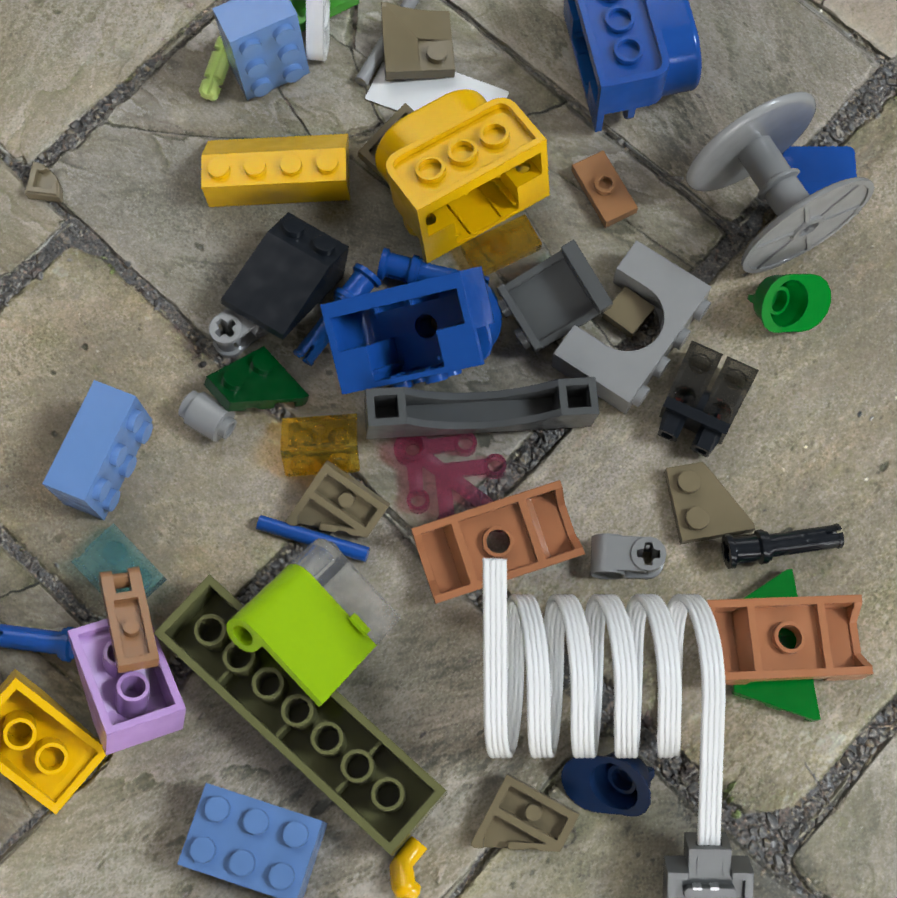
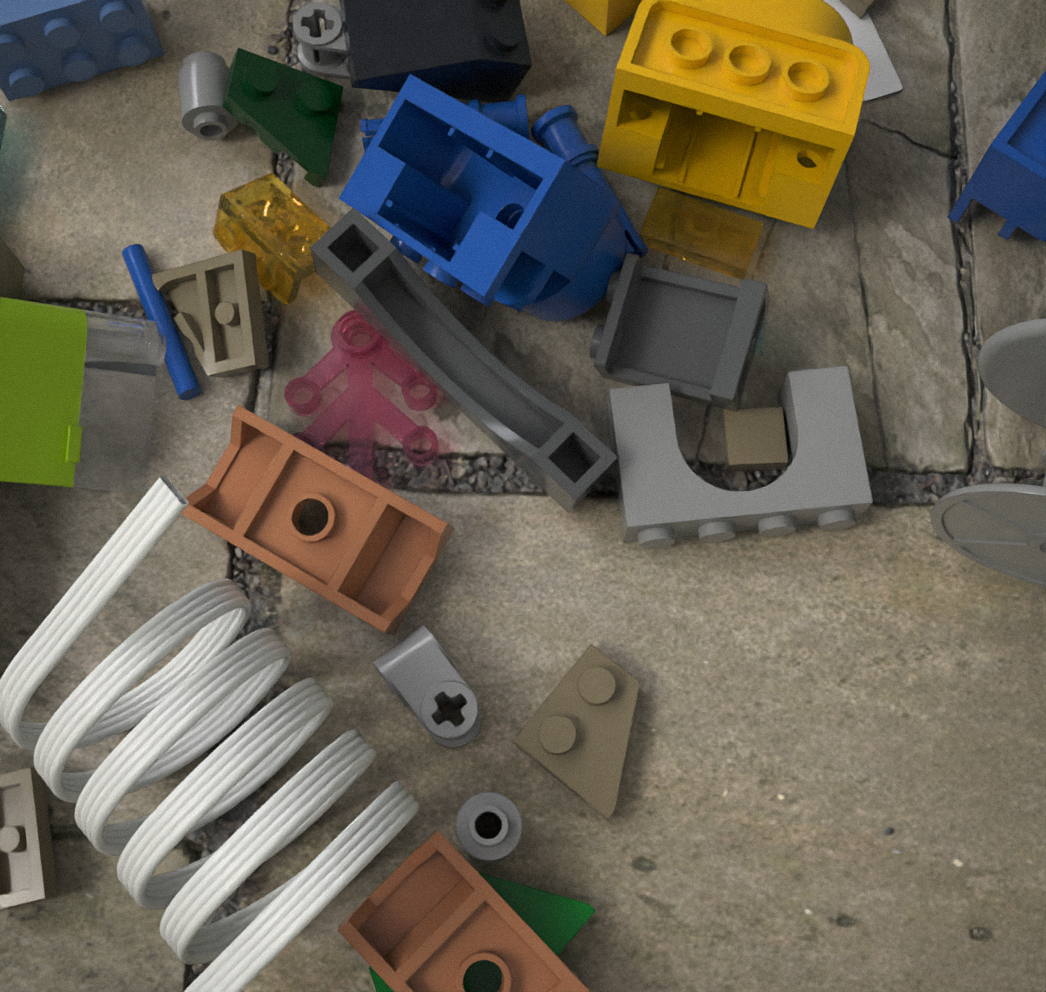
camera: 45 degrees right, 0 degrees up
dark blue piece [561,752,655,817] -> none
medium nougat plate [571,150,638,228] -> none
clear smoke hips [658,340,759,457] -> none
black pin [721,523,844,569] -> none
green piece [747,274,831,333] -> none
none -> light grey brick [455,792,523,863]

